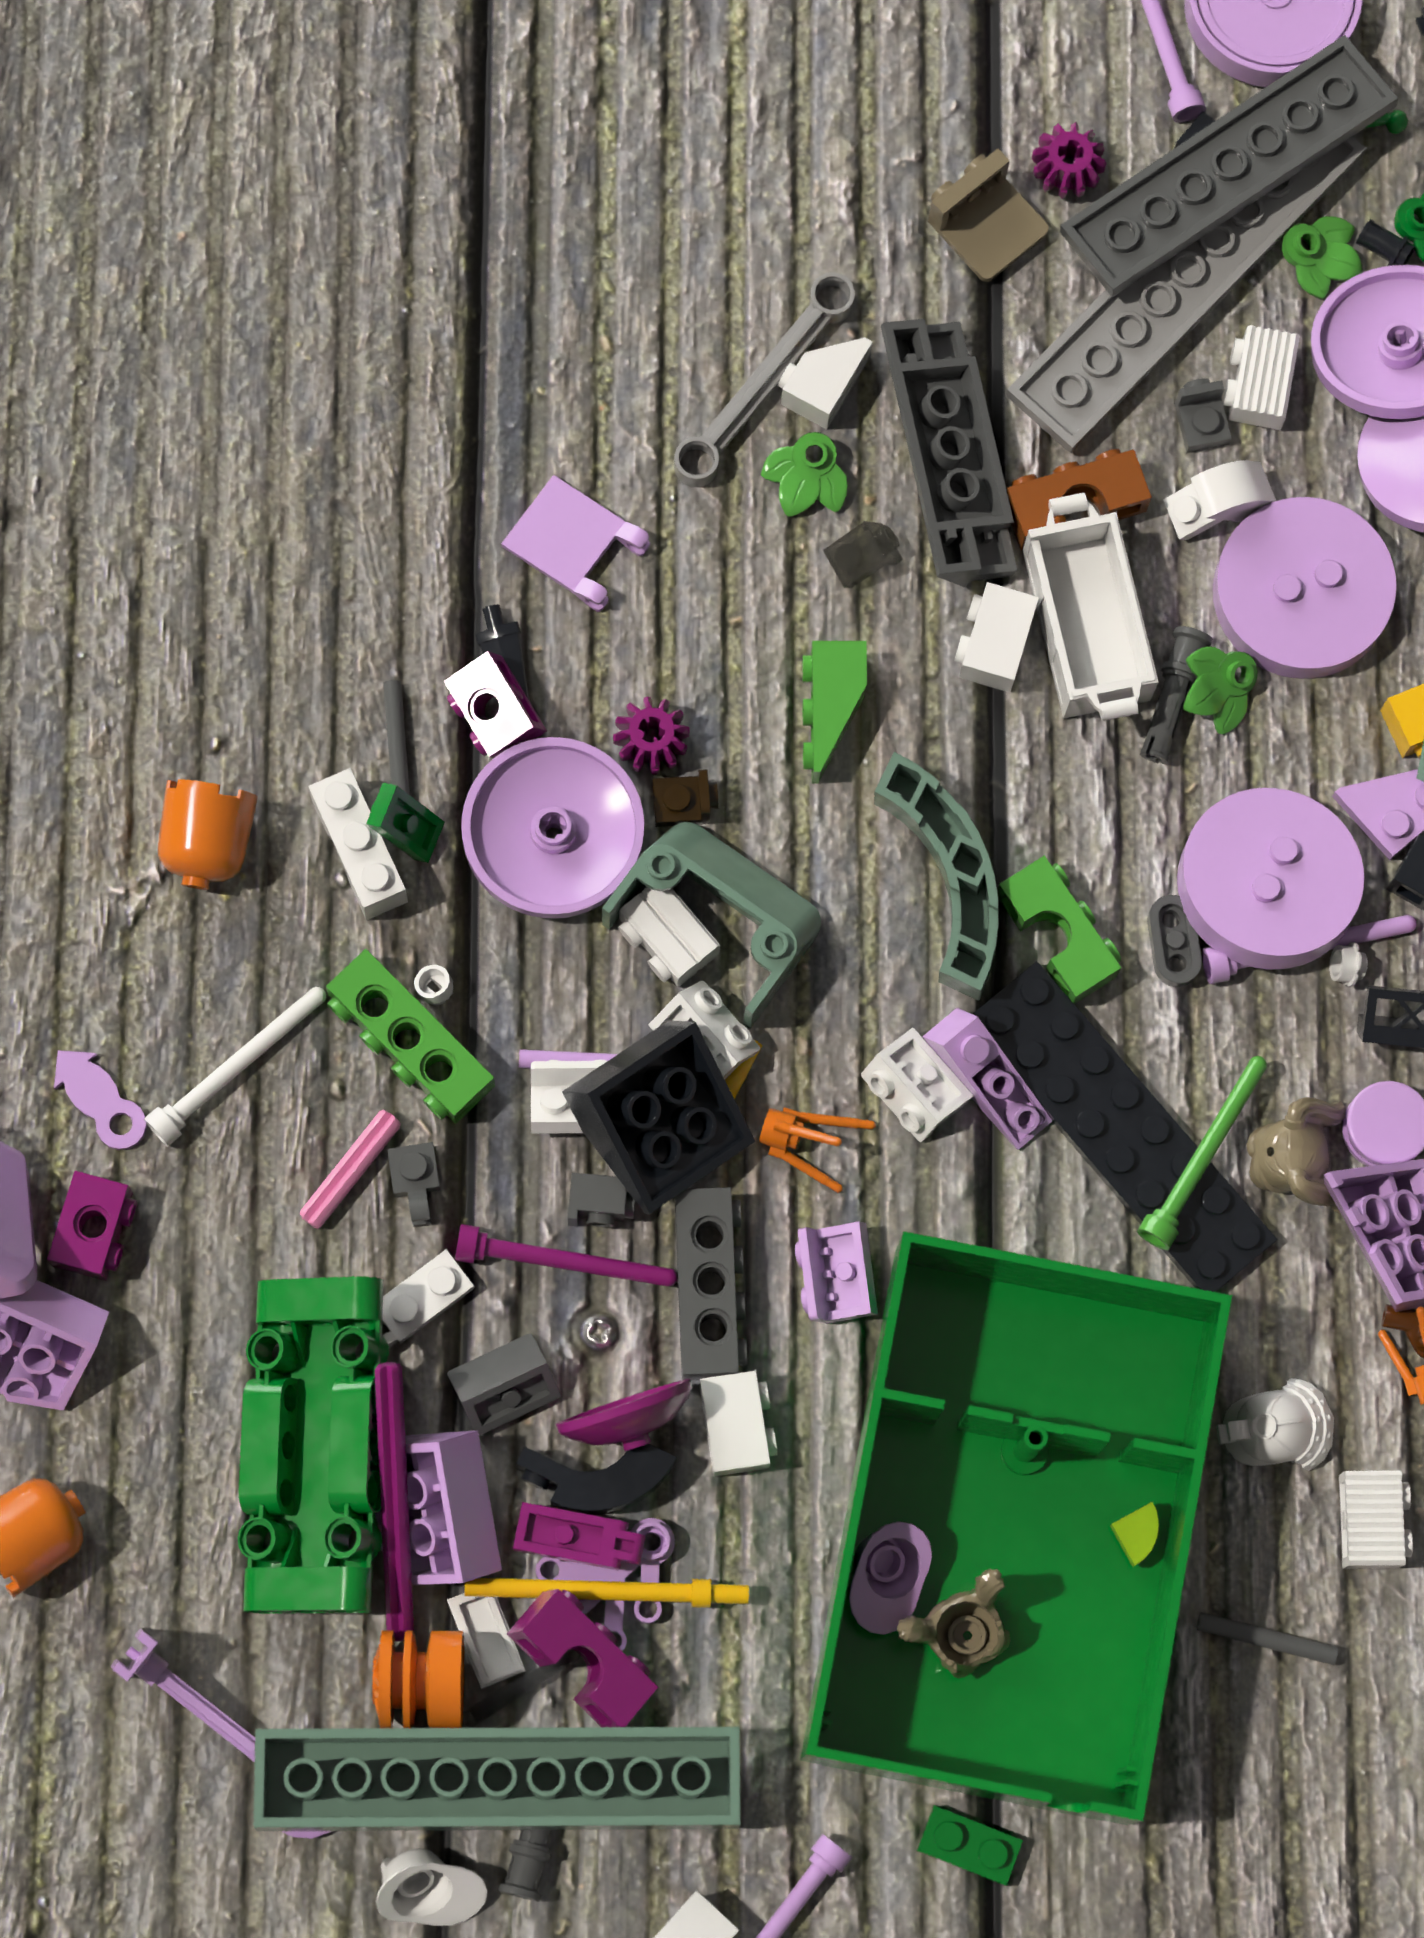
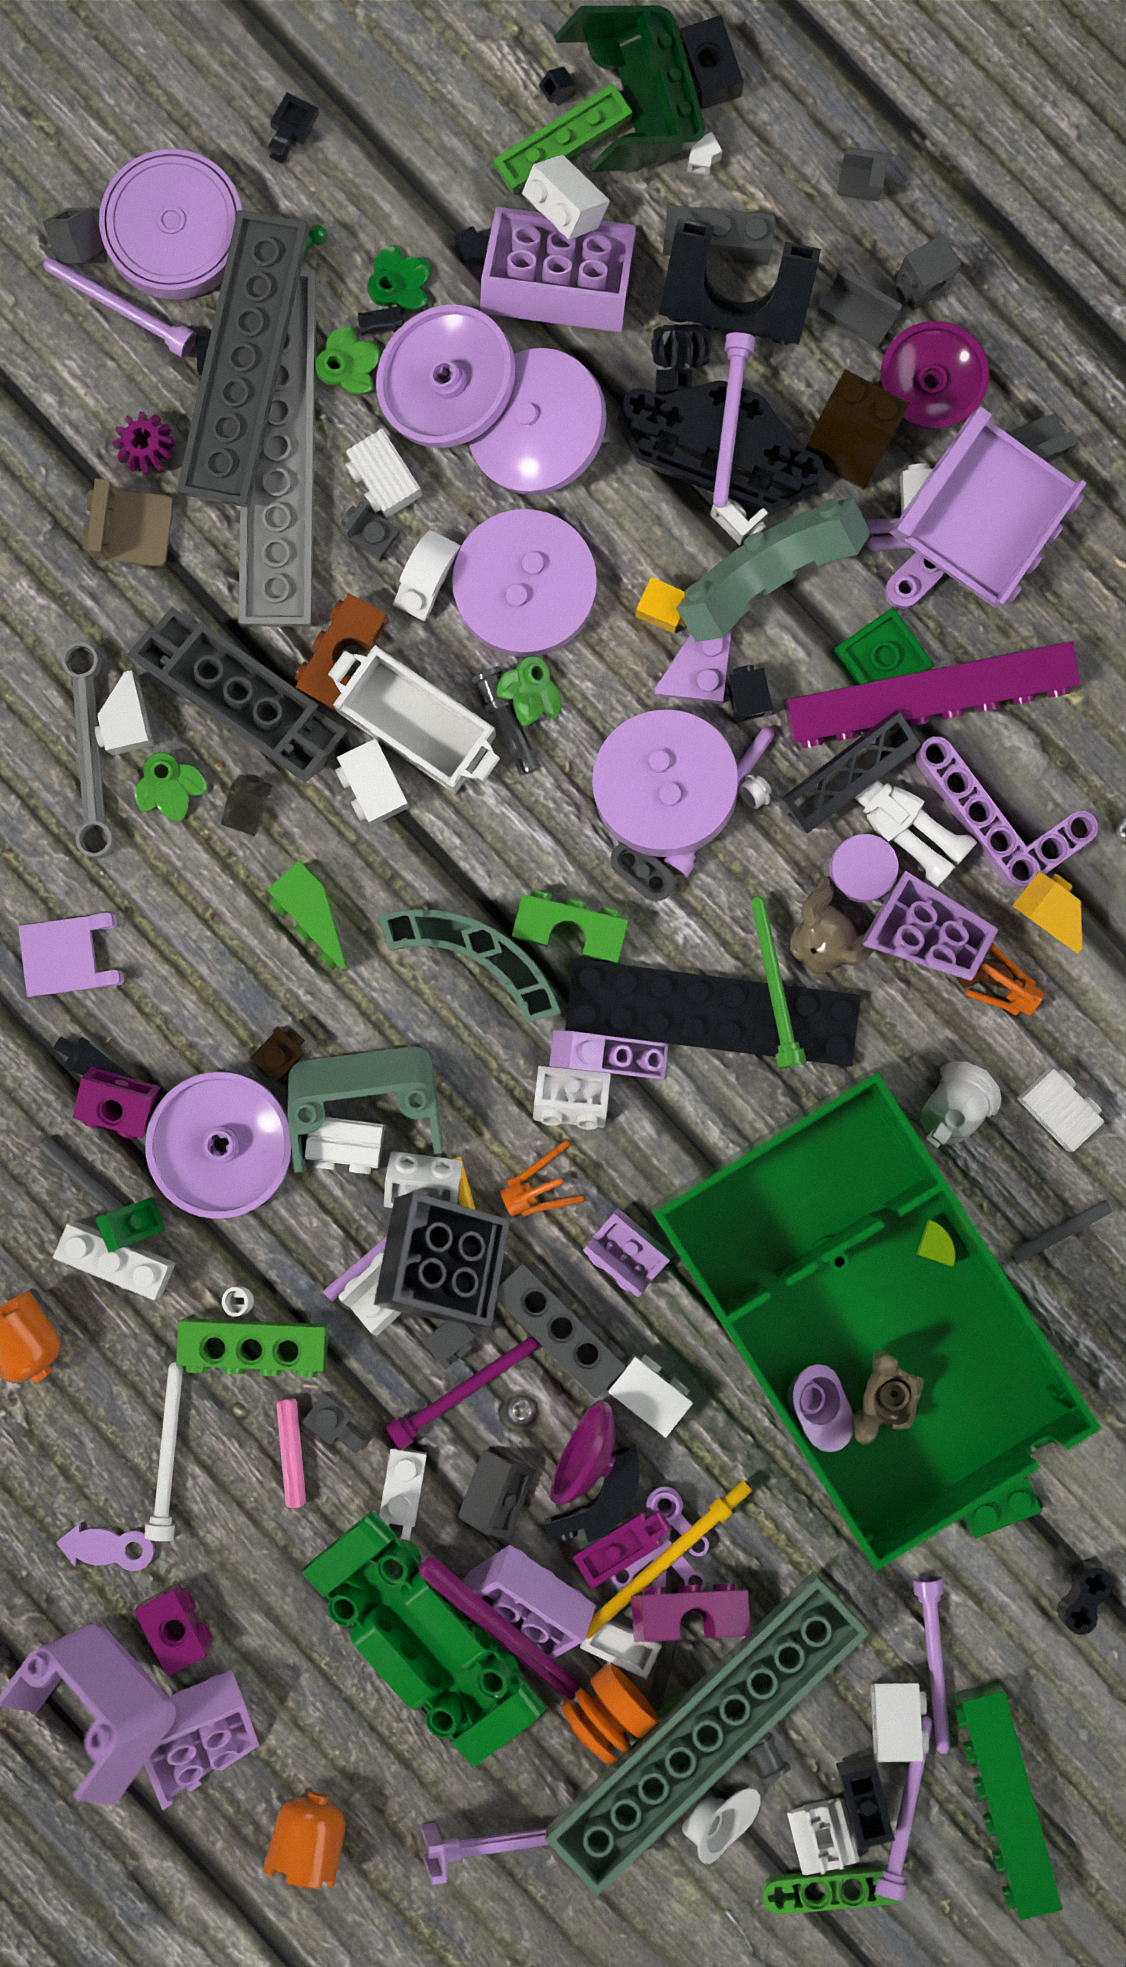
camera: 35 degrees left, 10 degrees up
magenta gear [613,696,690,775] -> none

